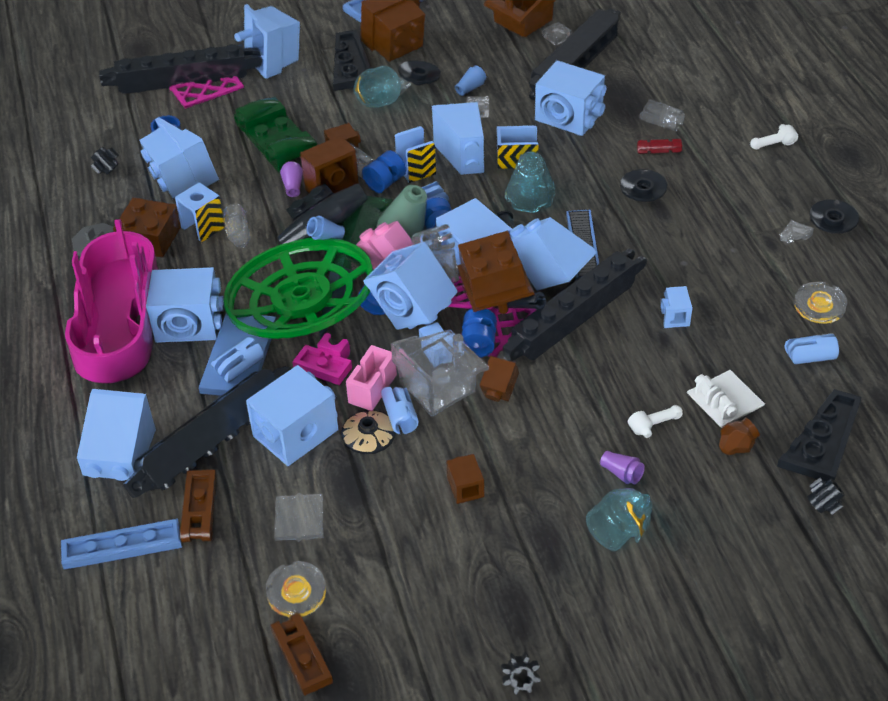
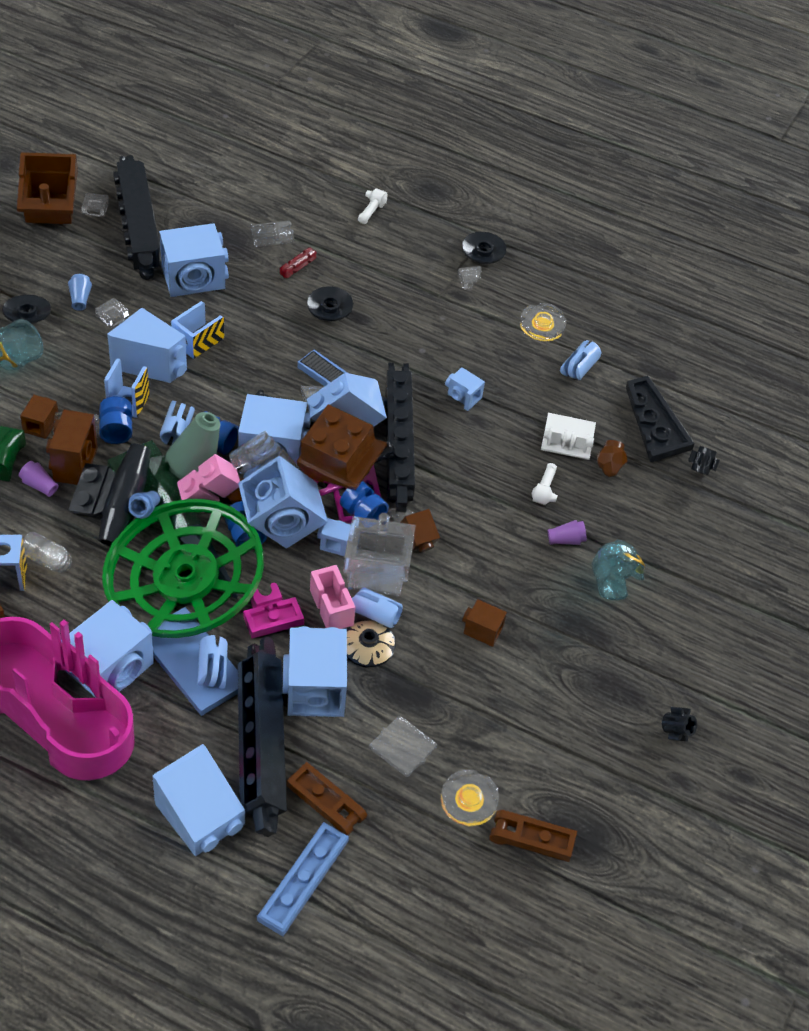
camera: 55 degrees left, 5 degrees up
clear light blue cone [505,151,556,213] -> none

